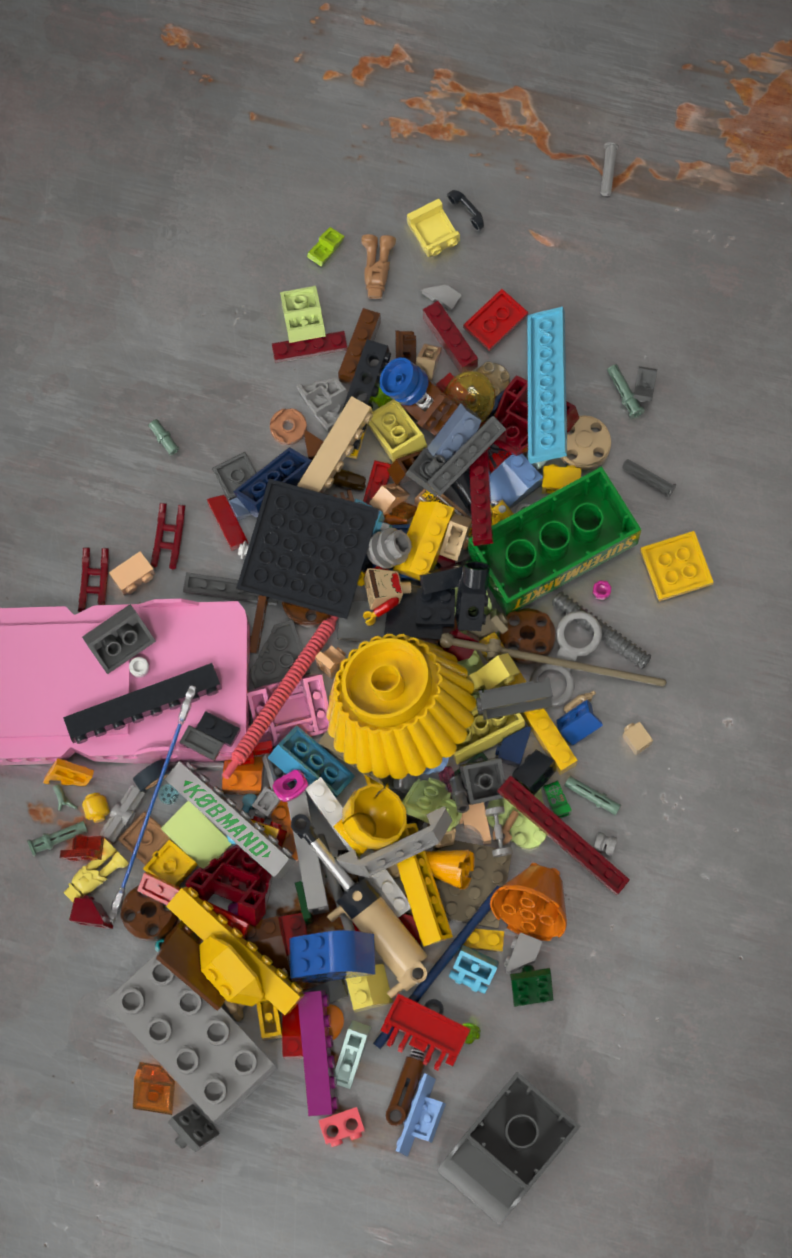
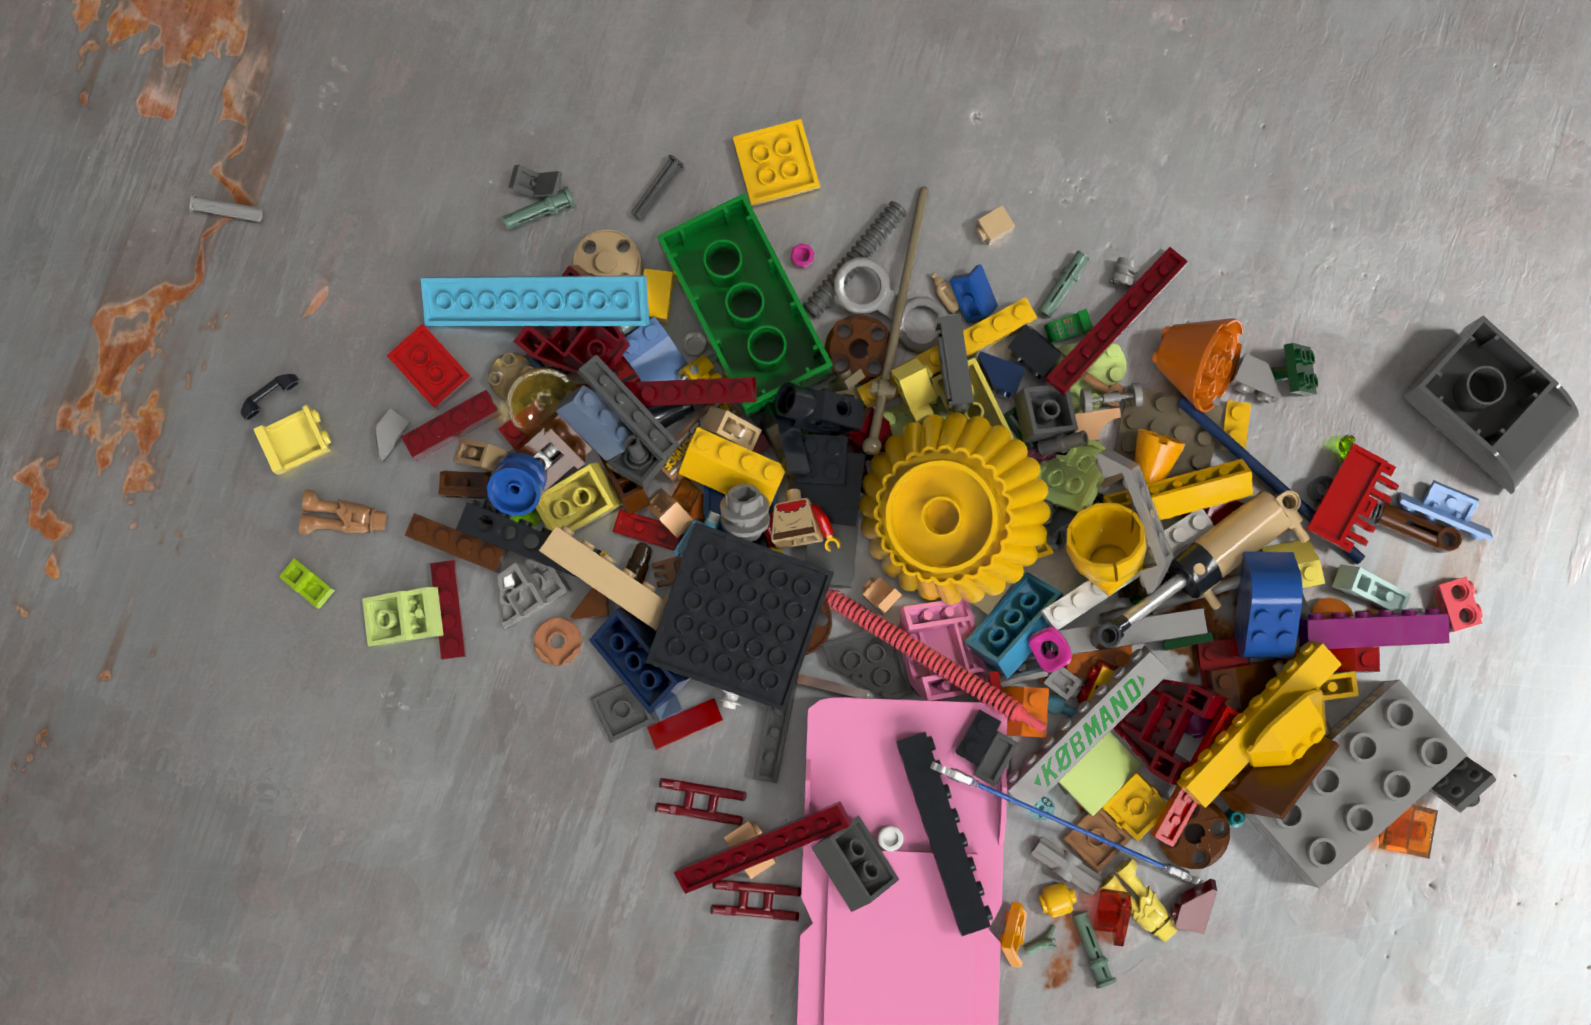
camera: 90 degrees left, 10 degrees up
black wheel [133,759,172,792] -> none
sand green pin [148,419,179,455] -> none
medium azure brick [449,945,499,994] -> none
none -> dark red plate [674,801,852,894]

